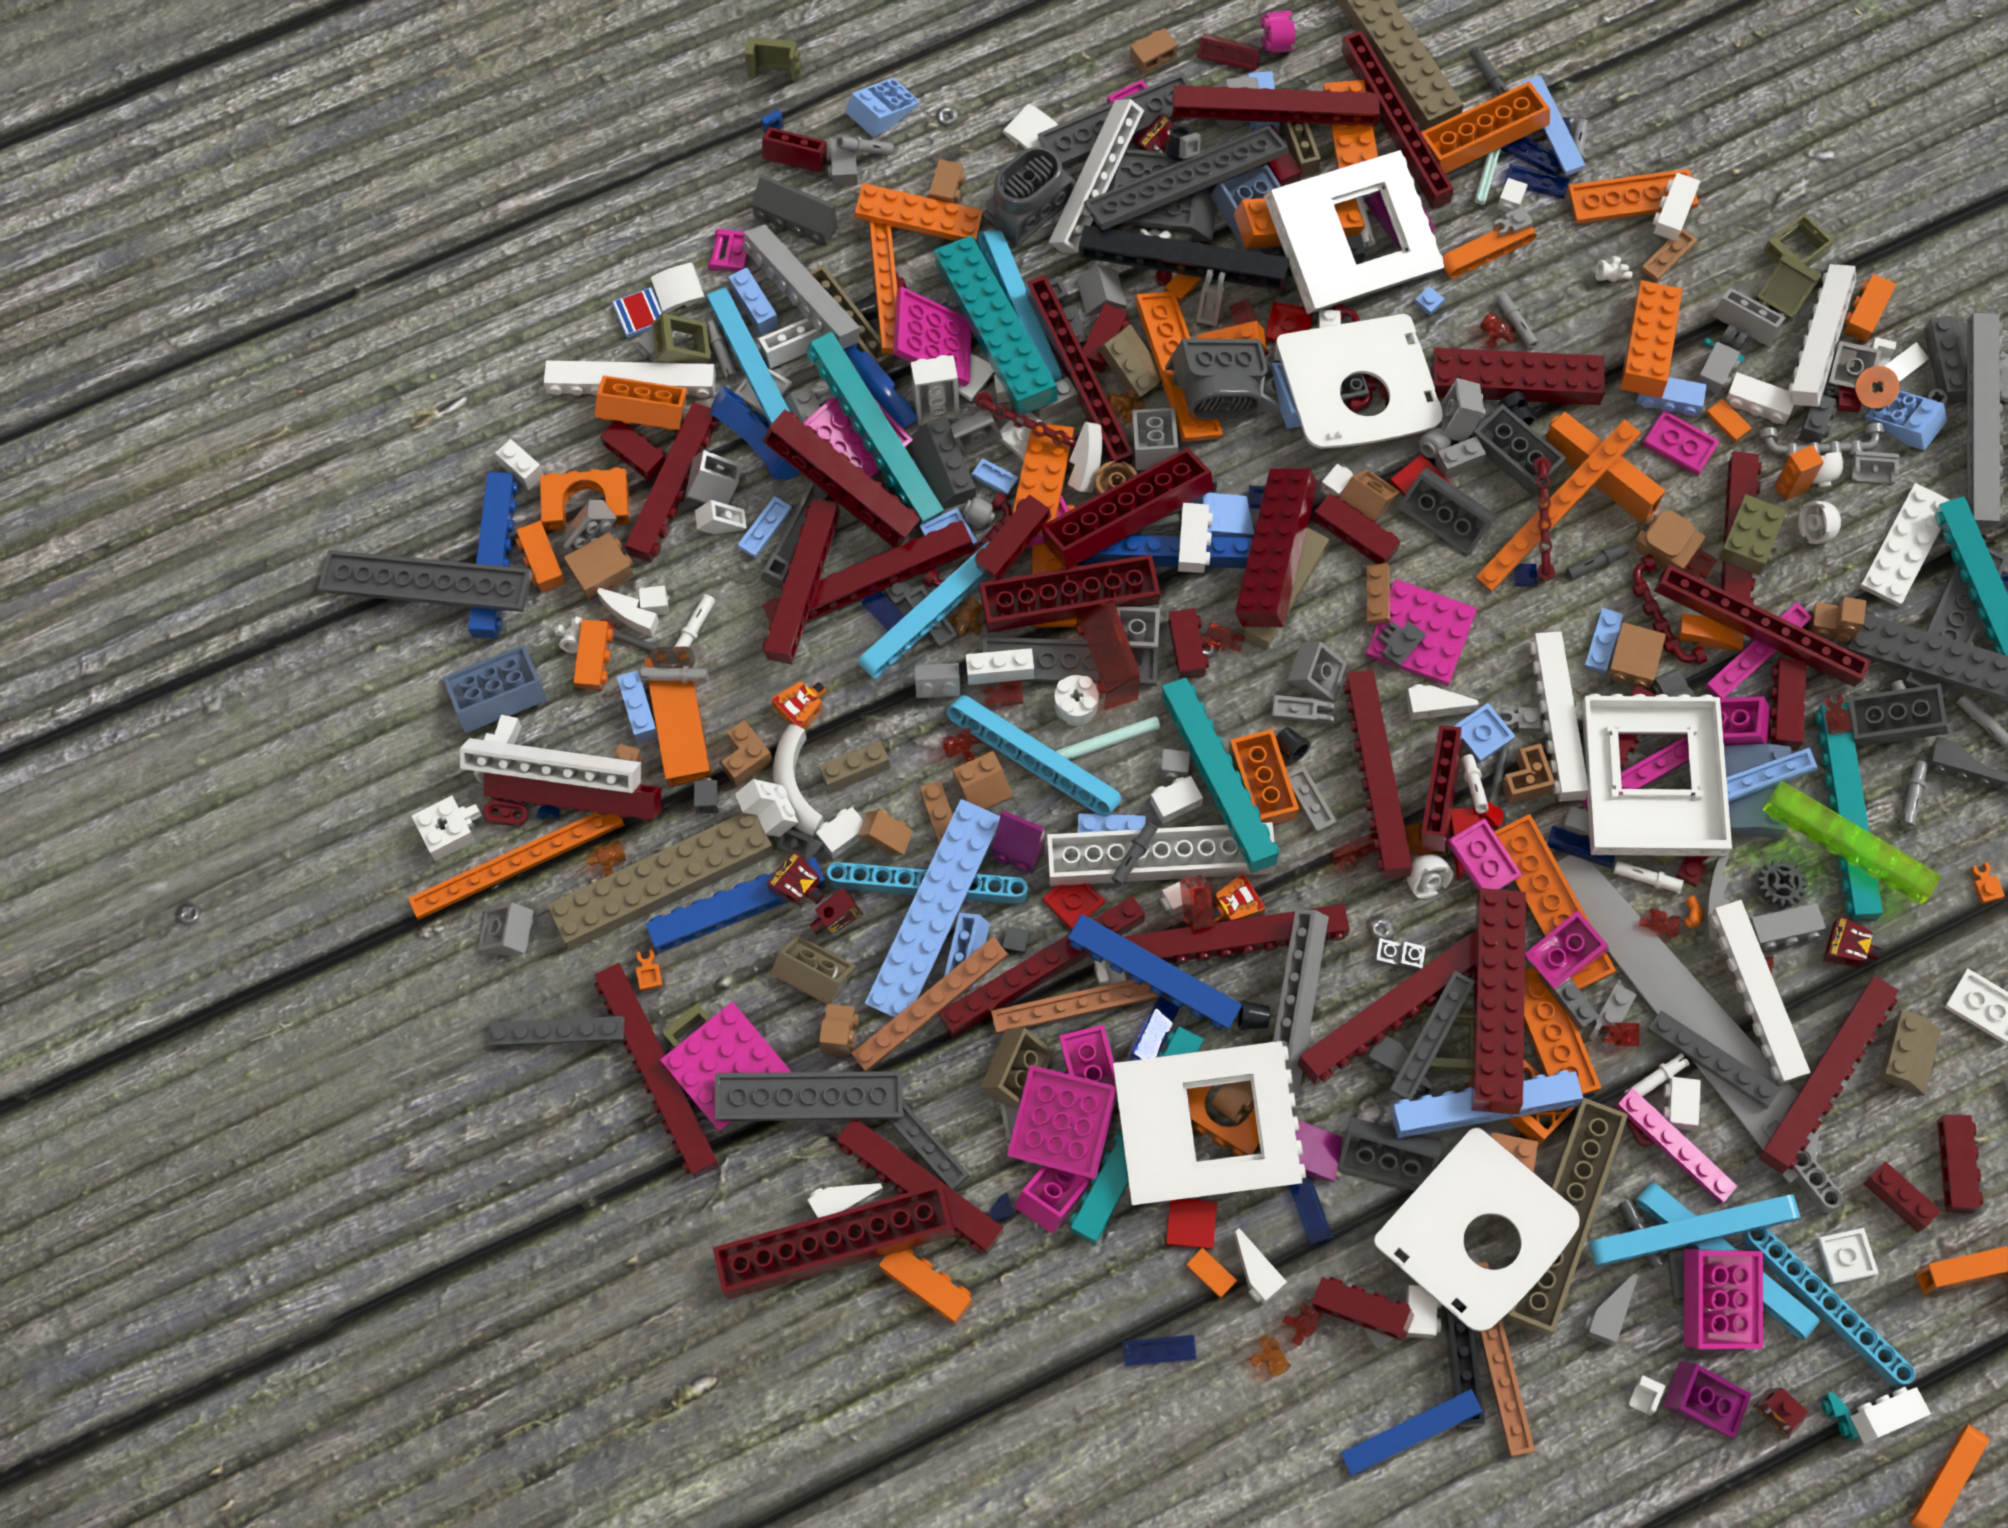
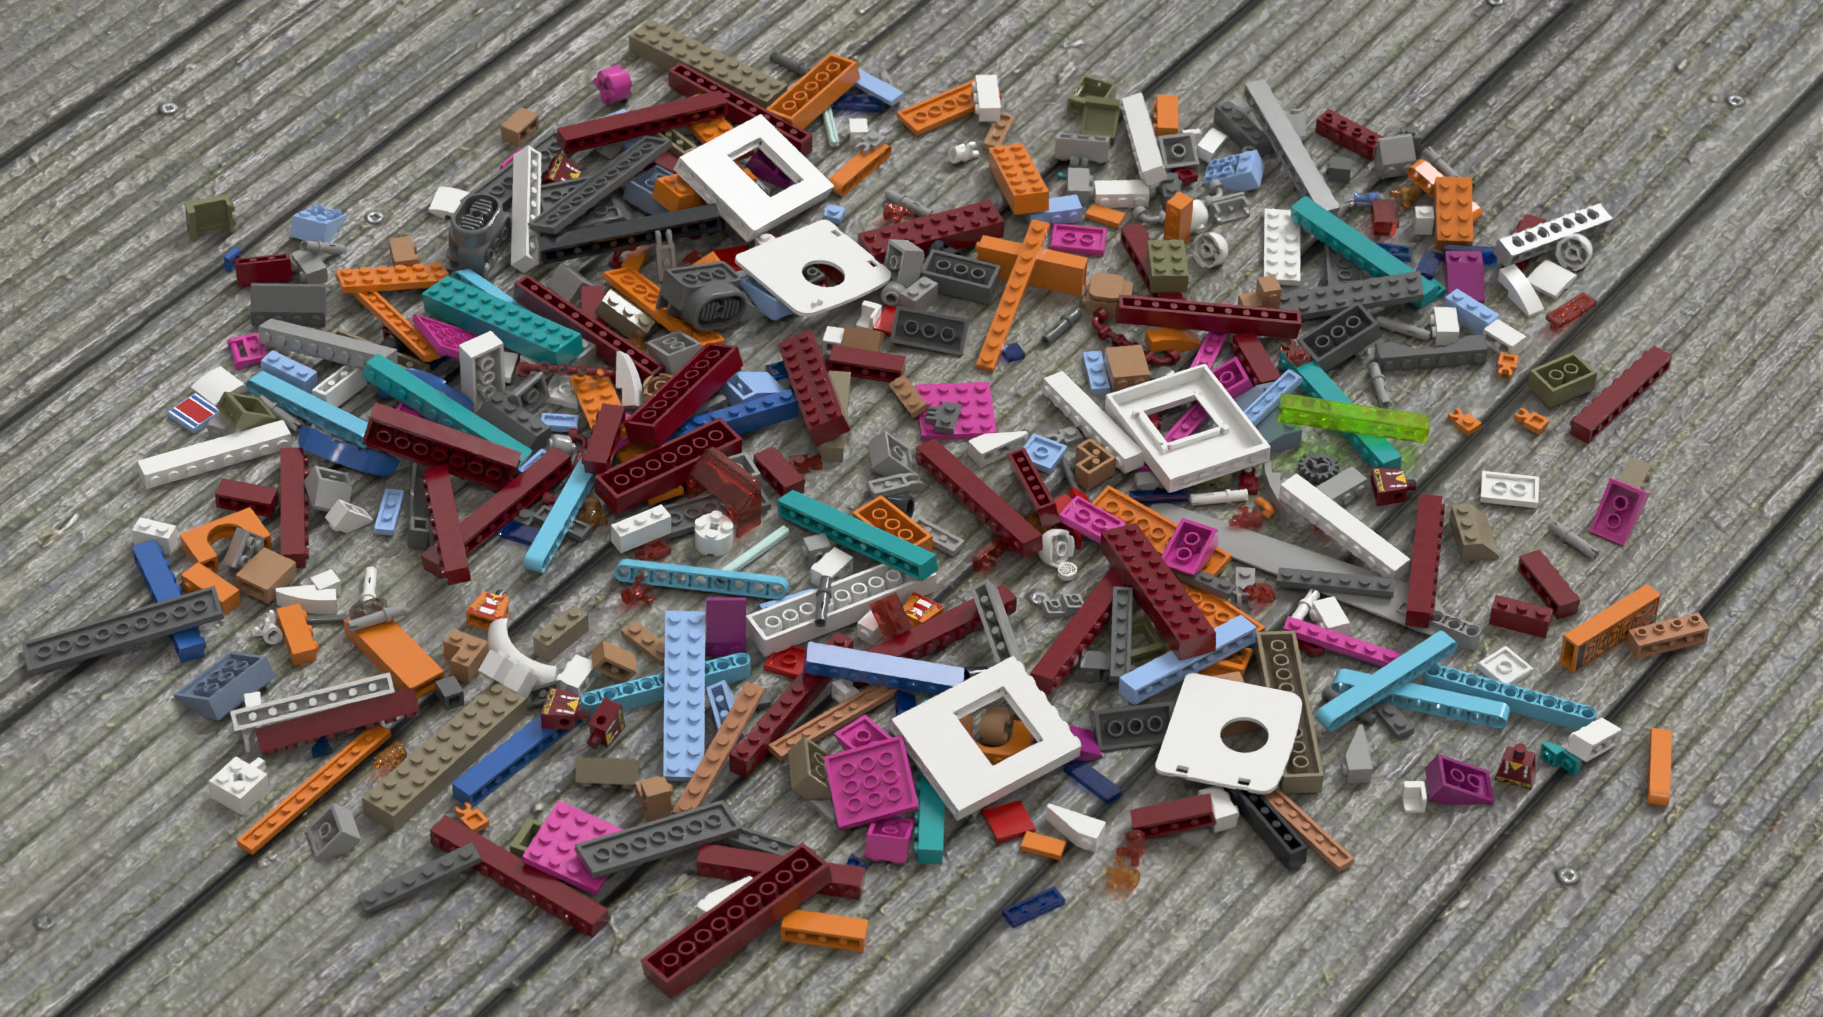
camera: 30 degrees left, 25 degrees down
dark red plate [483,800,529,826] -> none
orange brick [595,375,687,430] -> none
light blue brick [617,670,658,744] -> none
light grey brick [915,663,960,698] -> none
medium nougat slope [953,751,1013,810] -> none
black piece [1165,126,1191,161] -> none
white brick [1178,503,1213,573] -> none
light grey tile [1179,133,1201,159] -> none
dark red panel [1197,34,1262,71] -> none
blue tile [1341,1389,1483,1476] -> none
white pin [1461,754,1489,813] -> none
clear blue tile [1504,164,1570,199] -> none
dark red bar [1534,457,1555,582] -> none
dark pink slope [1684,1249,1763,1349] -> none
orange plate [1856,366,1900,408] -> none
none -> white panel [856,300,882,330]
none -> white tile [1057,562,1077,581]

